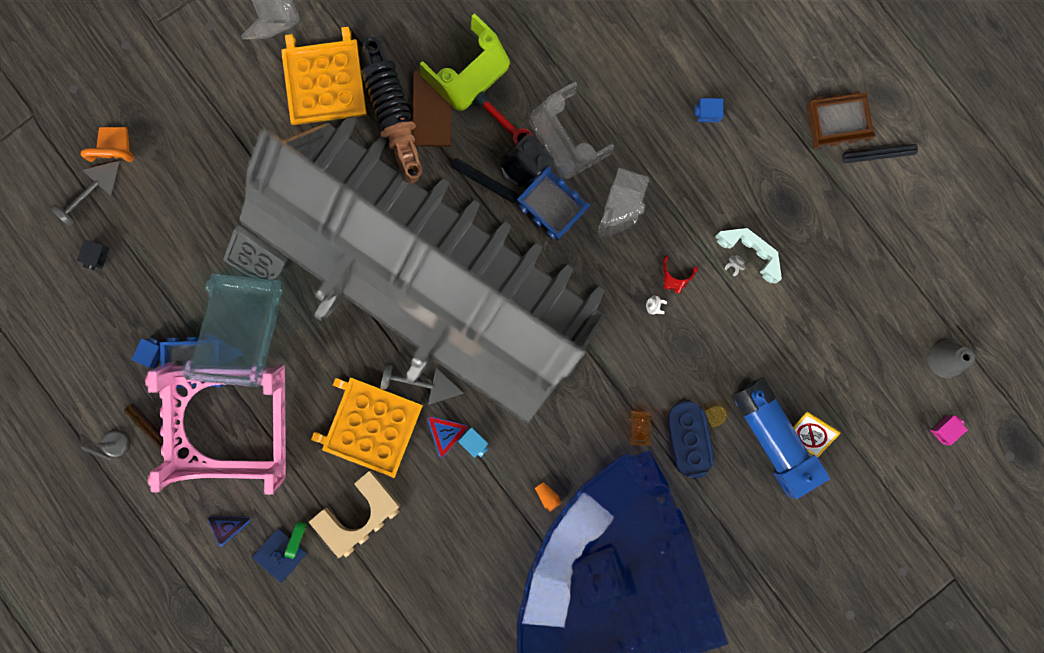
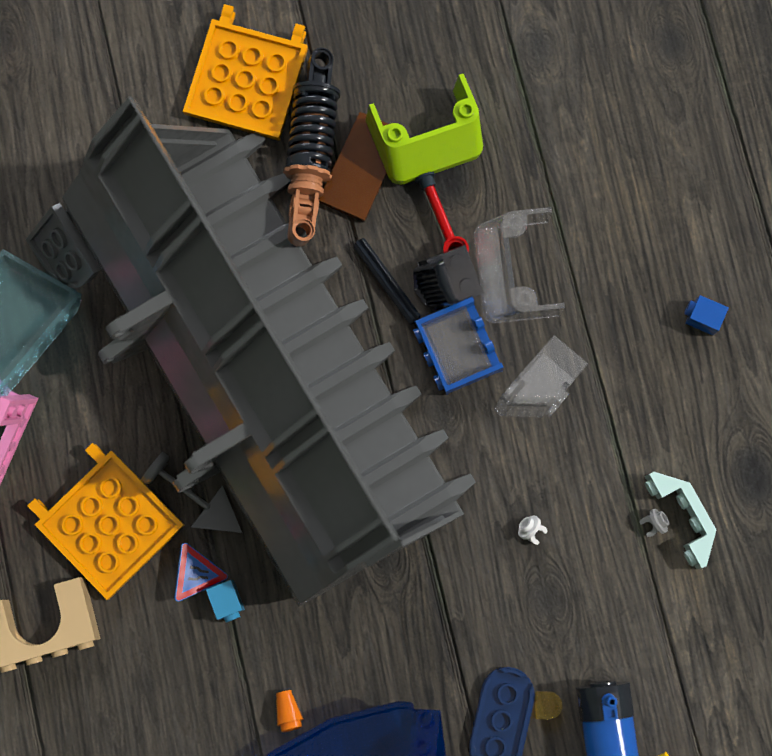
camera: 30 degrees right, 5 degrees down
clear orange slope [629,411,651,446] -> none
red helmet [663,256,698,294] -> none

